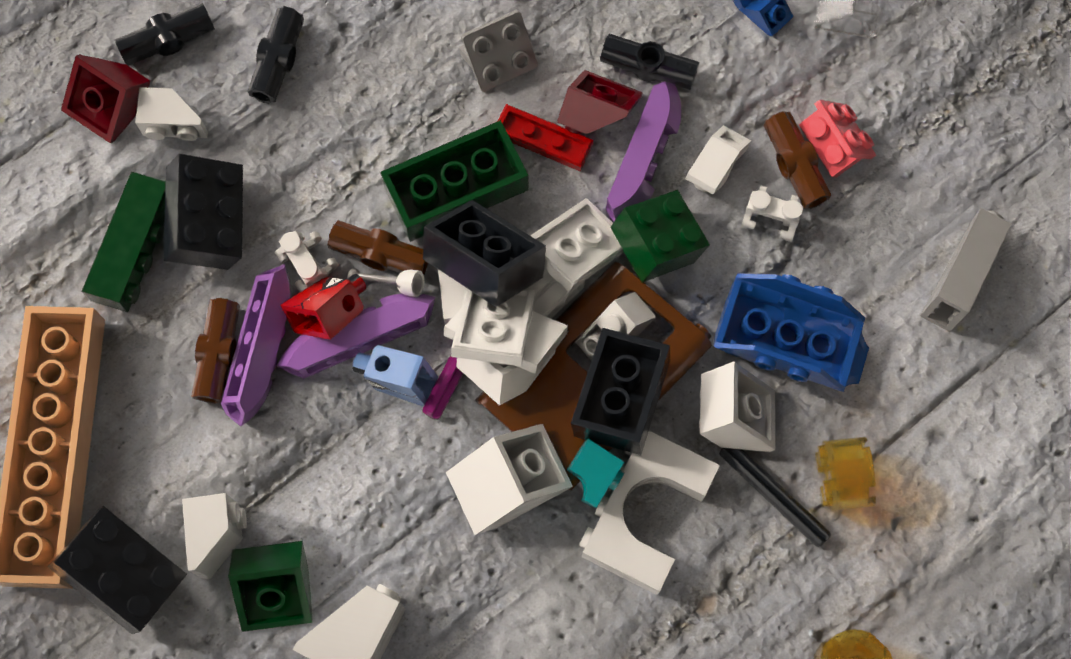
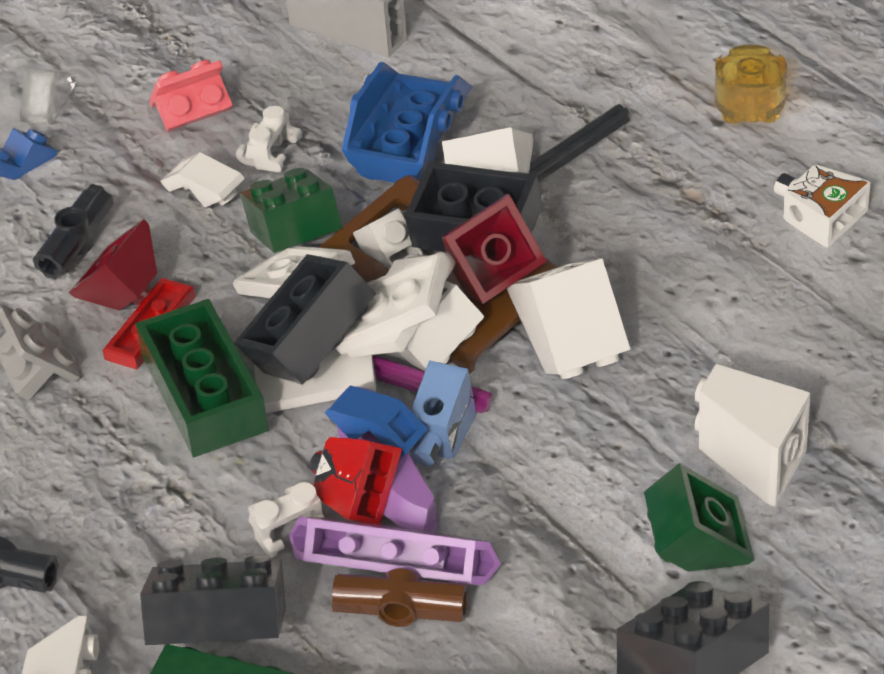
camera: 85 degrees left, 30 degrees down
white slope [182,493,247,579] -> none
reddish brown piece [327,220,429,275] -> none
white hinge [347,269,424,297] -> none
teal brick [567,439,625,508] -> none
white arch [579,431,720,595] -> none
medium lavender brick [606,81,681,223] -> none
reddish brown piece [763,111,831,209] -> none
clear yellow brick [815,437,876,511] -> none
none -> blue slope [324,385,428,459]
none -> dark red slope [442,194,547,304]

